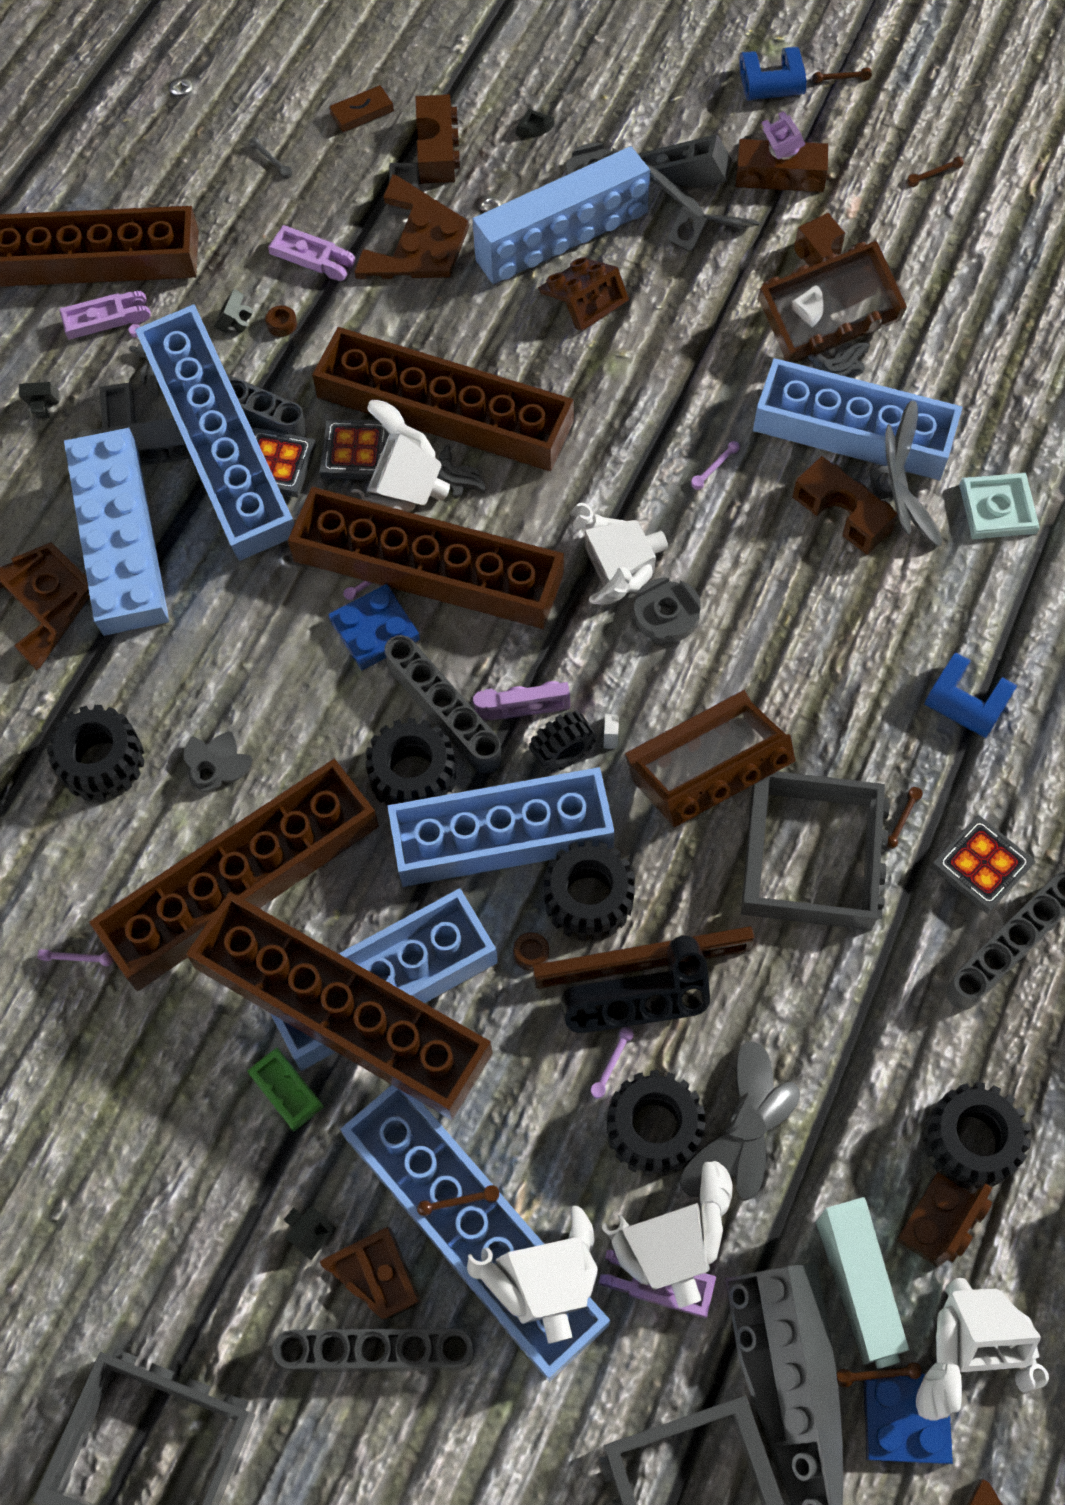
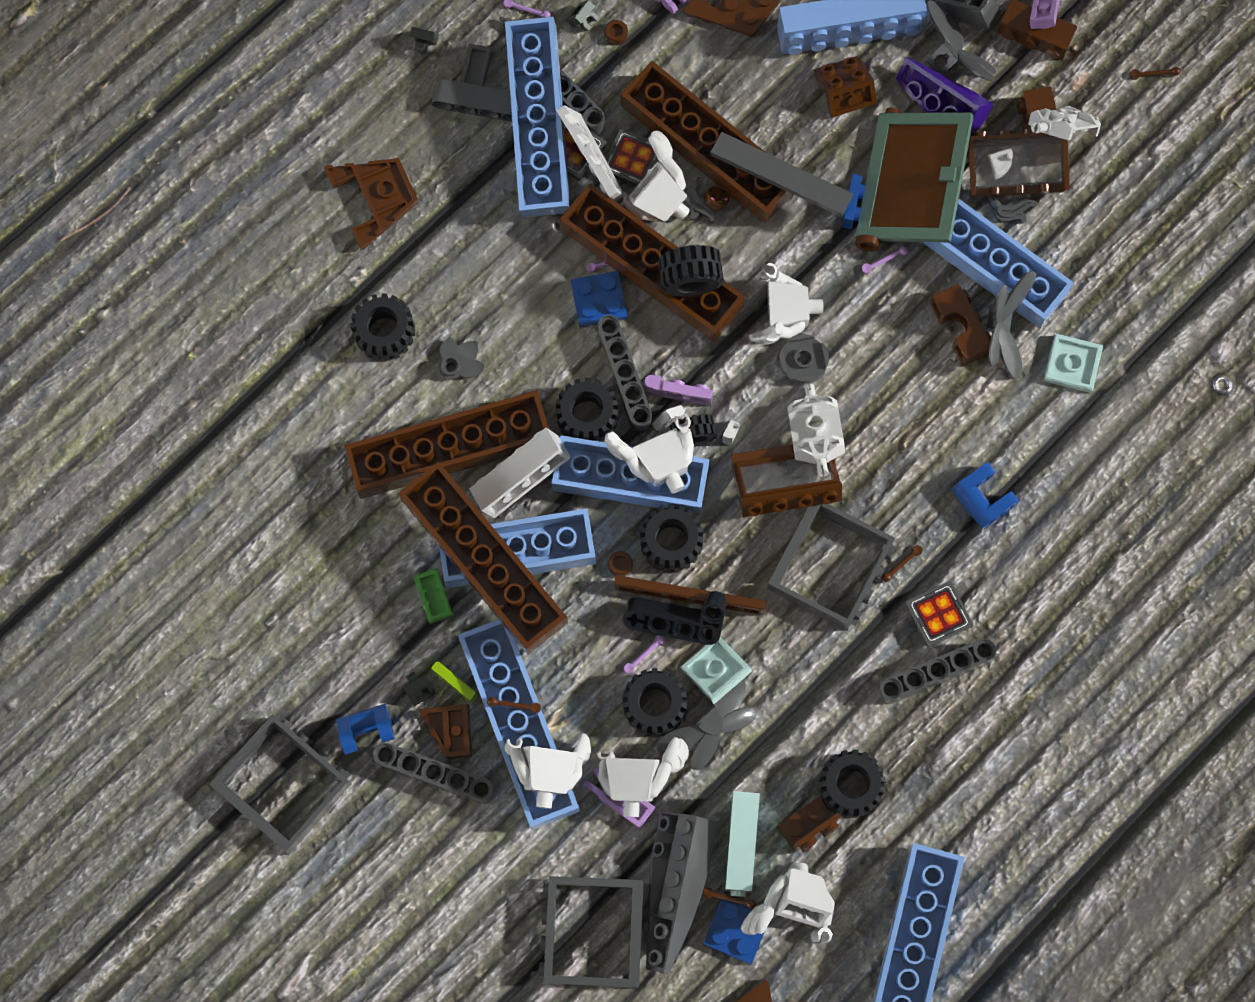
camera: 20 degrees right, 10 degrees up
lavender hinge [37,949,114,966] -> none
light blue brick [64,428,169,636] -> none
none -> blue connector [336,704,395,755]
none -> lime tile [431,661,477,704]
none -> white brick [469,428,571,518]
none -> white wing [556,105,625,200]
none -> white torso [605,414,694,494]
none -> white tile [652,405,686,431]
none -> black tyre [658,245,724,297]
none -> light aqua tile [680,637,752,704]
none -> reddish brown tile [704,186,730,211]
none -> dark grey tile [711,132,853,217]
none -> white plate [788,384,845,477]
none -> blue plate [842,174,865,229]
none -> door [855,108,973,252]
none -> dark purple wedge [896,57,993,137]
none -> white plate [1028,106,1101,140]

